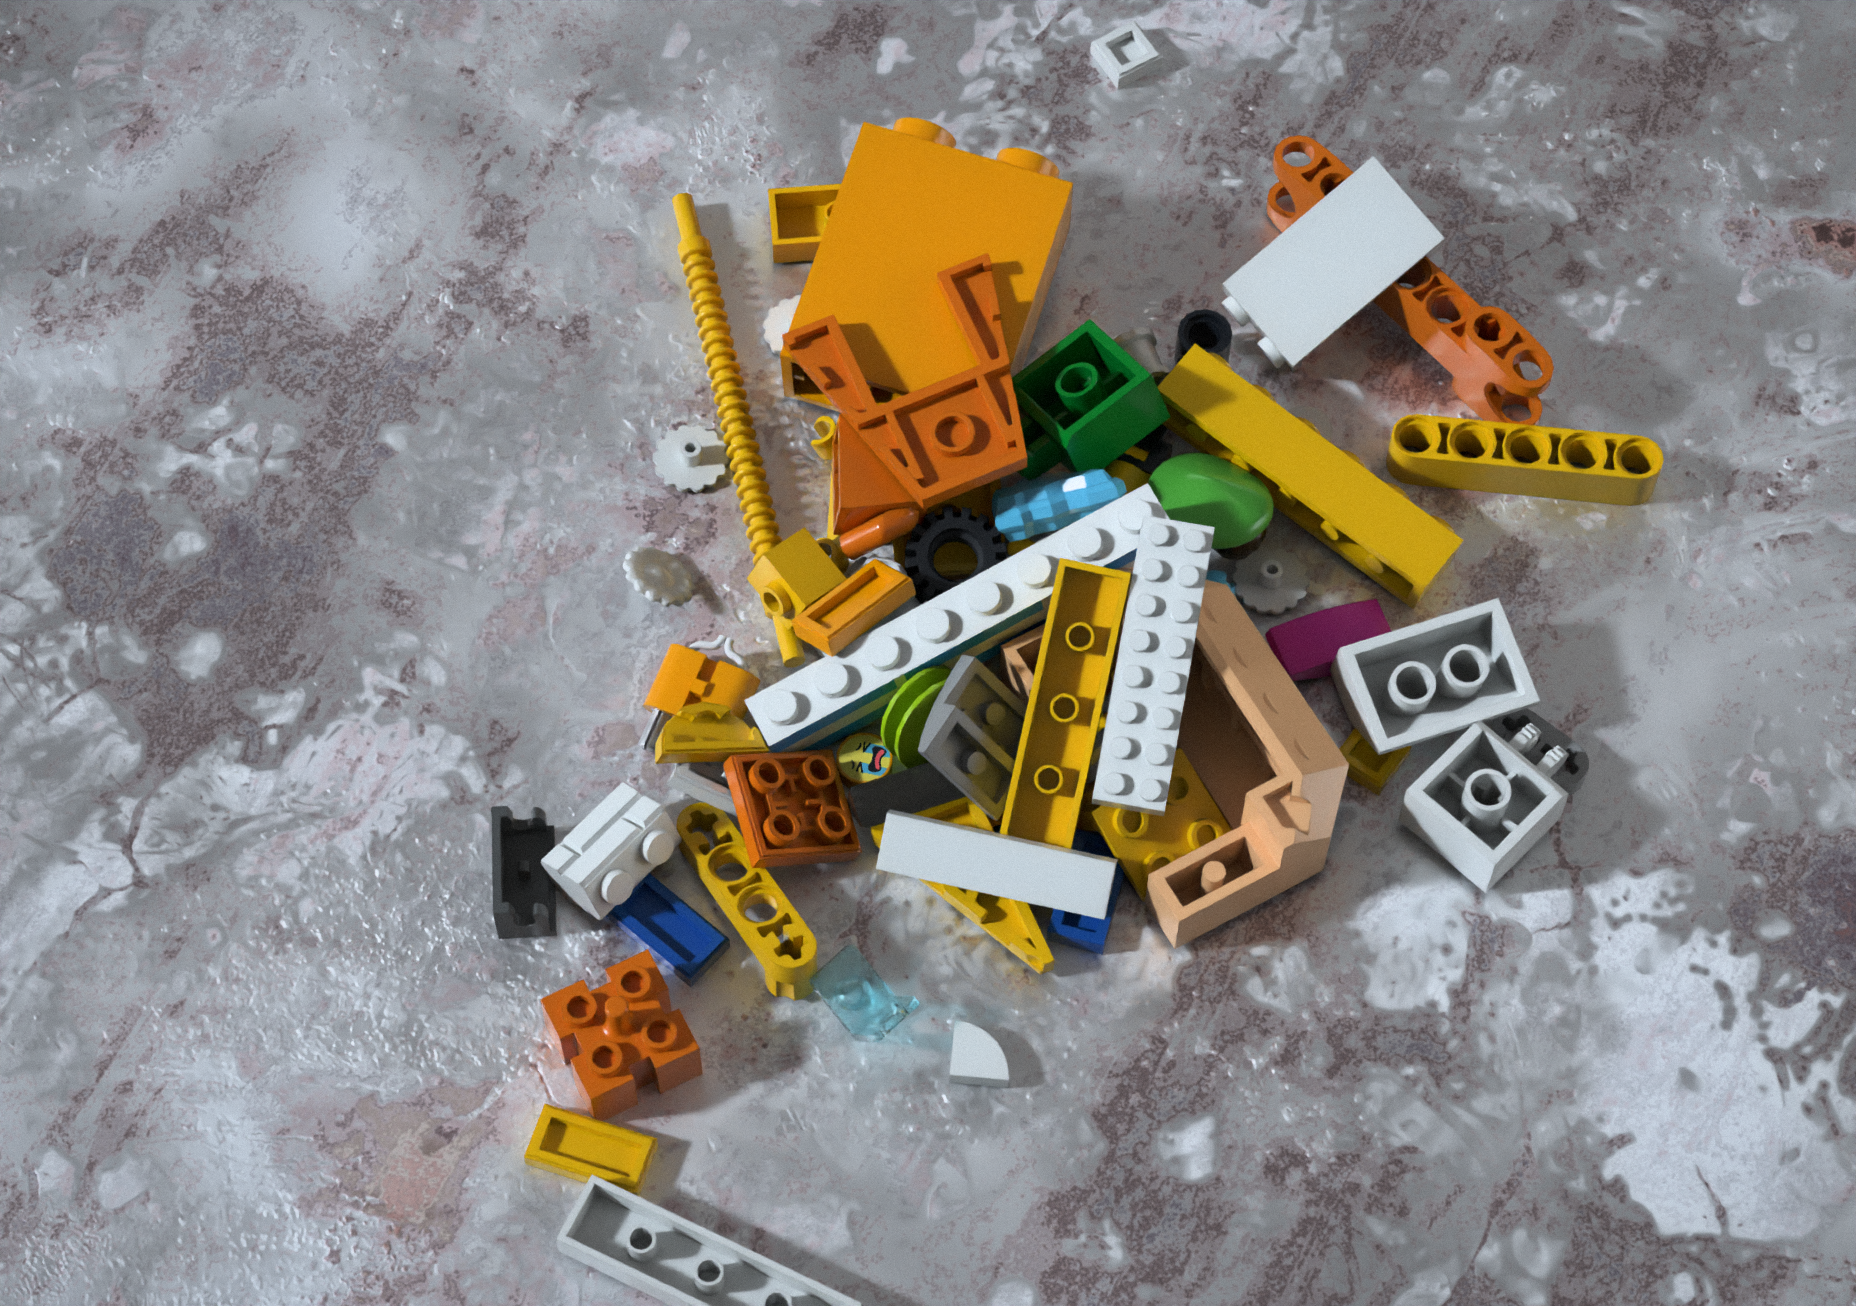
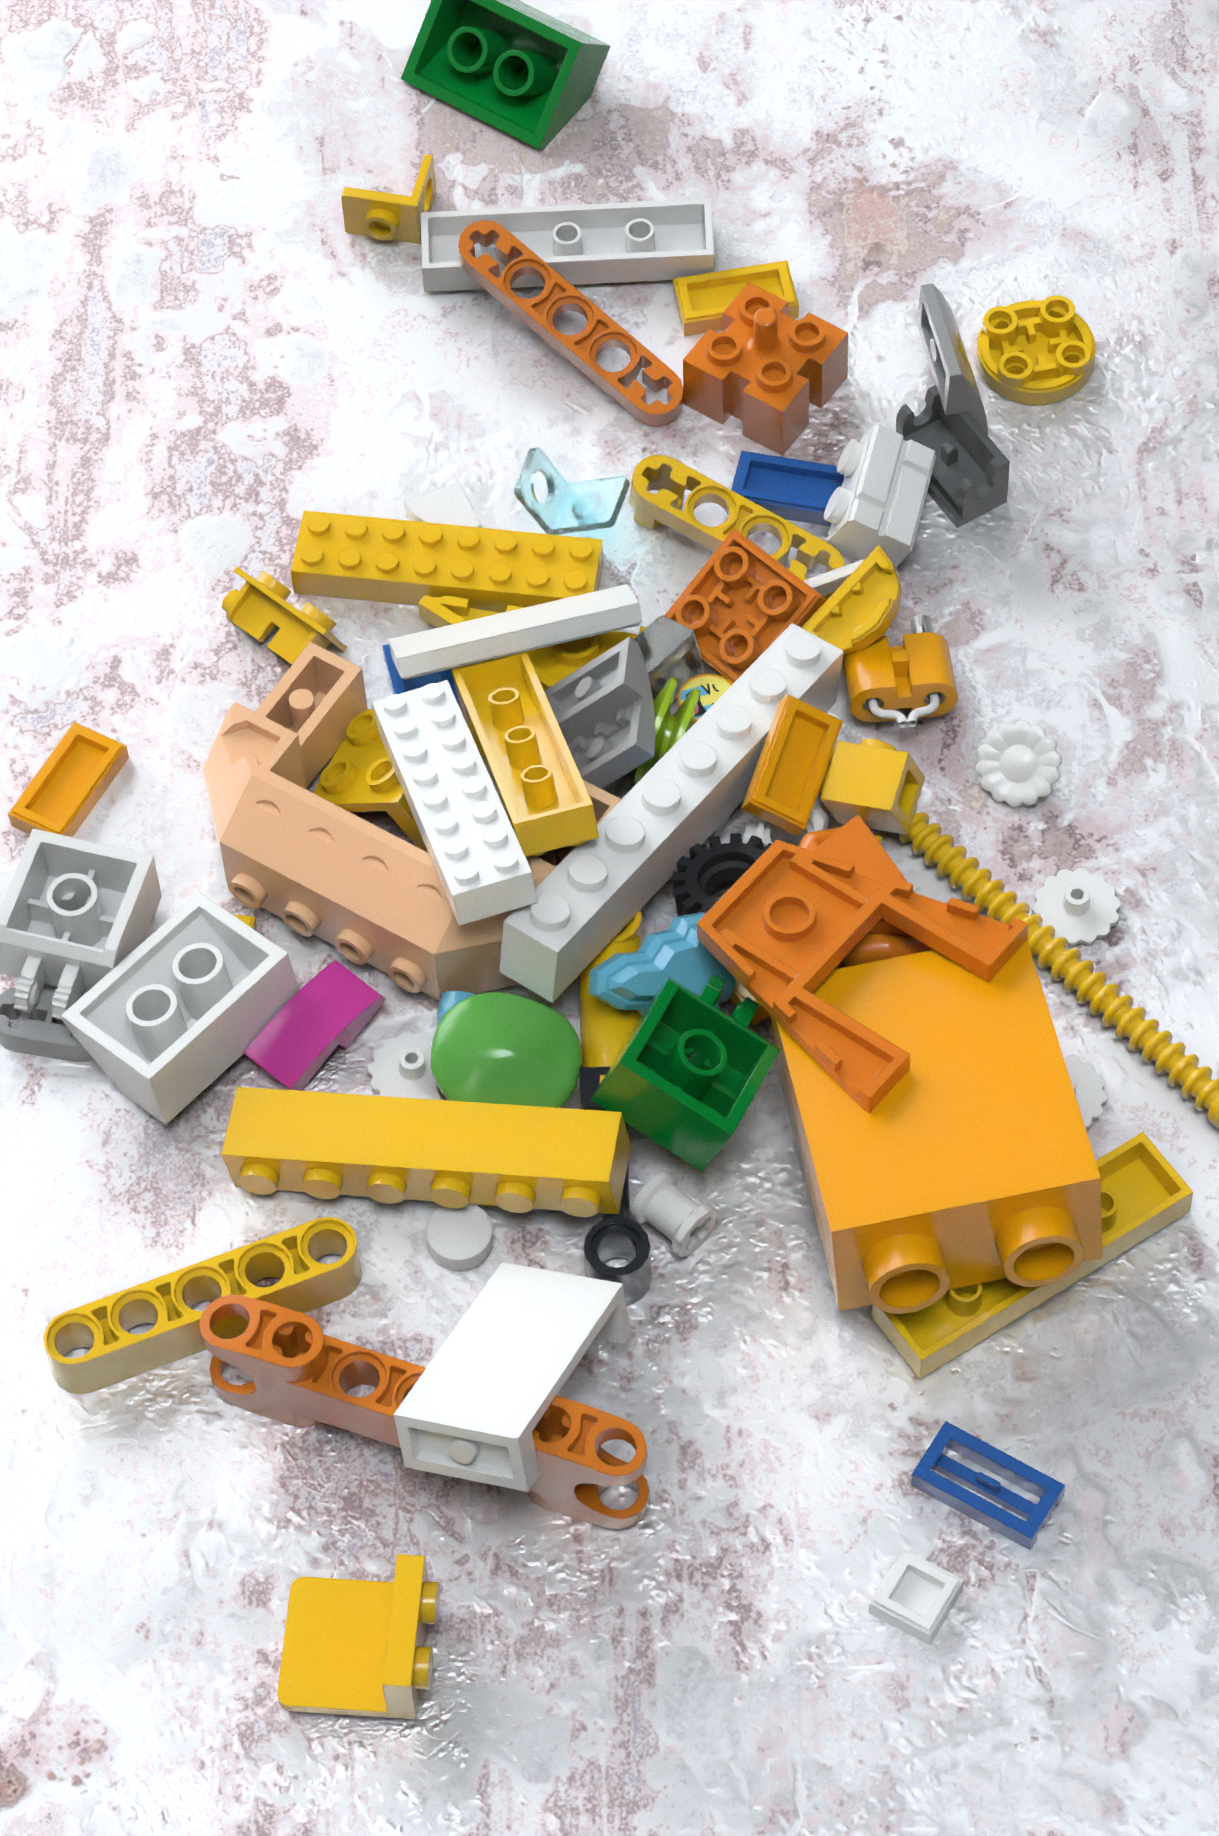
camera: 155 degrees right, 5 degrees down
none -> light orange tile [8,722,129,837]
none -> yellow hinge [222,567,347,665]
none -> yellow bracket [277,1554,440,1719]
none -> yellow piece [291,510,604,613]
none -> orange beam [458,220,684,427]
none -> blue tile [911,1421,1065,1550]
none -> light grey slope [917,283,988,435]
none -> yellow tile [976,295,1095,405]

